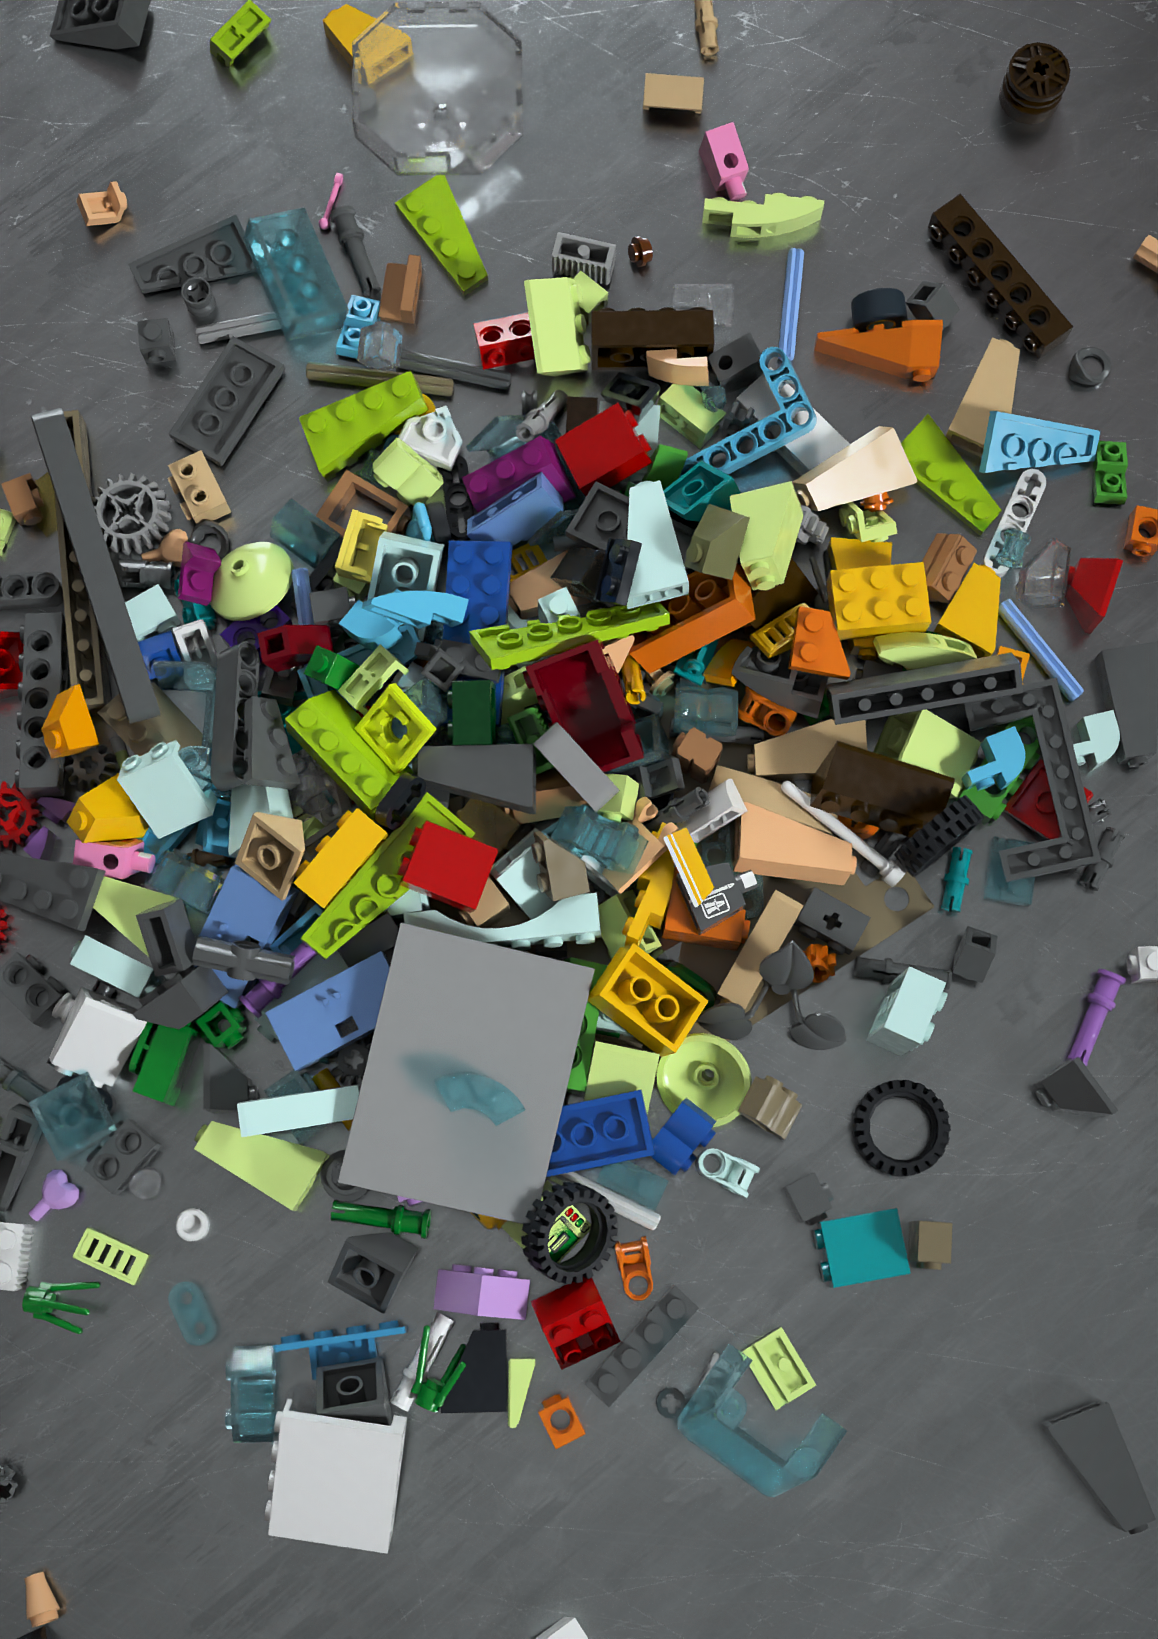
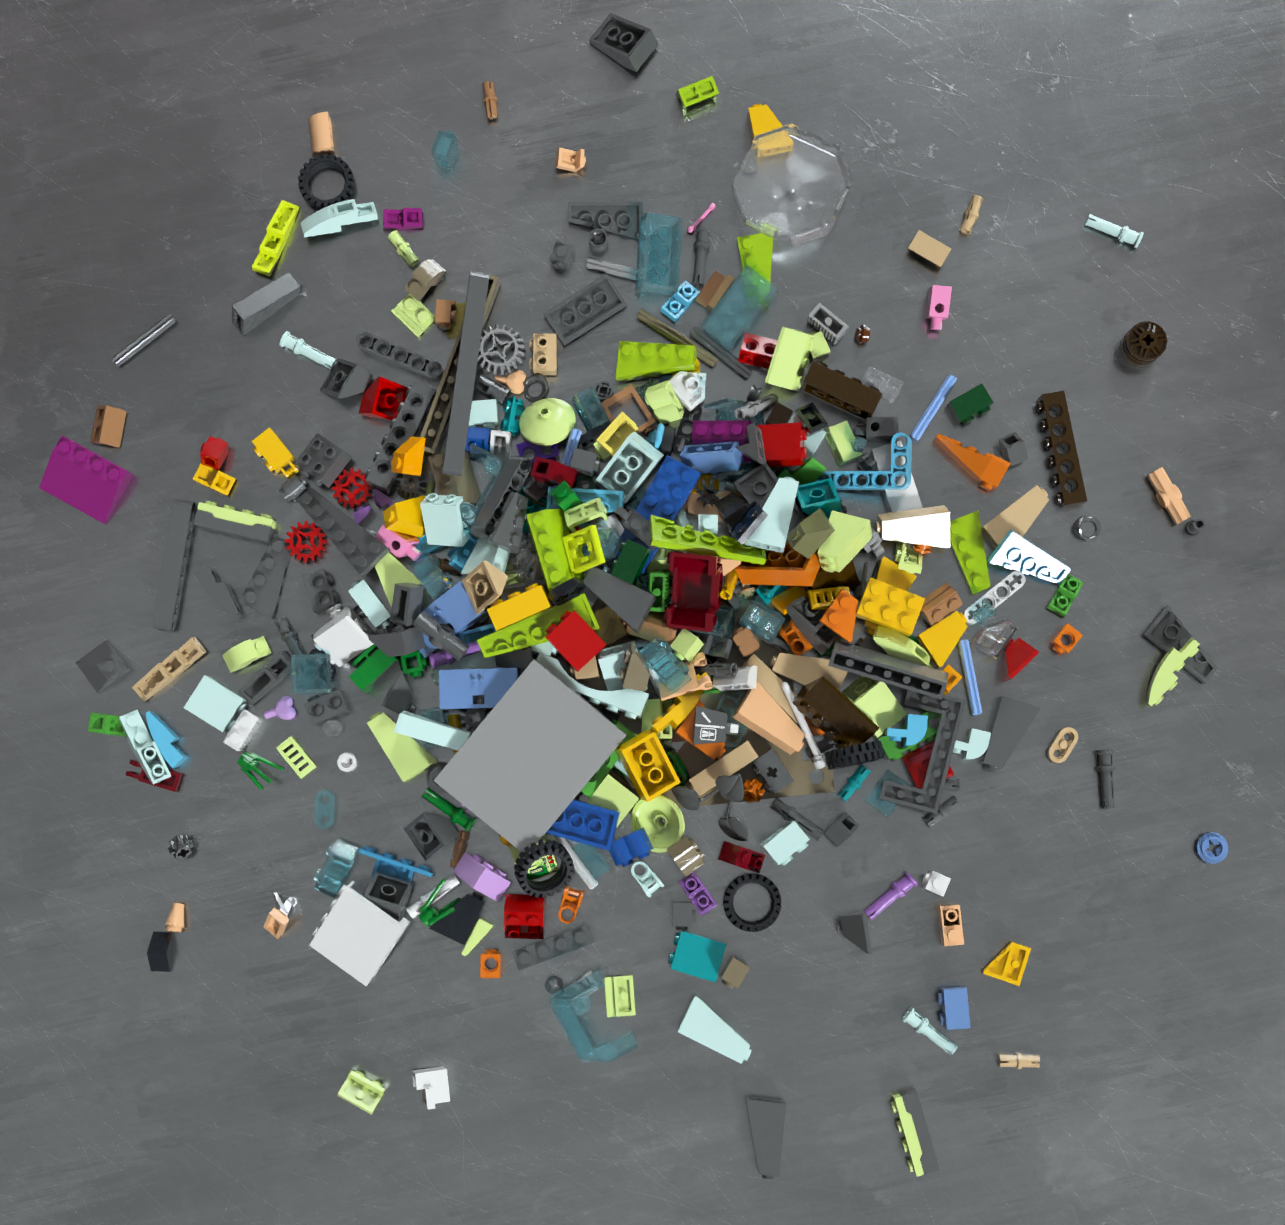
camera: 30 degrees right, 5 degrees up
magenta slope [178,541,222,606] -> none
medium azure brick [339,589,404,650] -> none
clear brick [357,321,403,371] -> none
medium azure slope [361,591,469,629] -> none
dark grey slope [420,648,465,692] -> none
clear light blue brick [434,1072,526,1126] -> none
light grey beam [533,722,620,812] -> none
light nougat slope [646,349,709,386] -> none
yellow sticker [663,828,714,907] -> none
yellowish green slope [702,193,824,238] -> none
black wheel [851,288,908,333] -> none
none -> light nougat piece [263,892,296,939]
none -> medium nougat axle [450,830,469,868]
none -> dark grey wheel [594,381,613,403]
none -> light aqua slope [677,994,752,1064]
none -> medium lavender slope [678,872,717,916]
none -> black gear [696,484,719,507]
none -> clear light blue brick [701,265,778,352]
none -> dark red slope [718,841,765,873]
none -> dark grey slope [736,423,767,466]
none -> dark green brick [947,384,994,425]

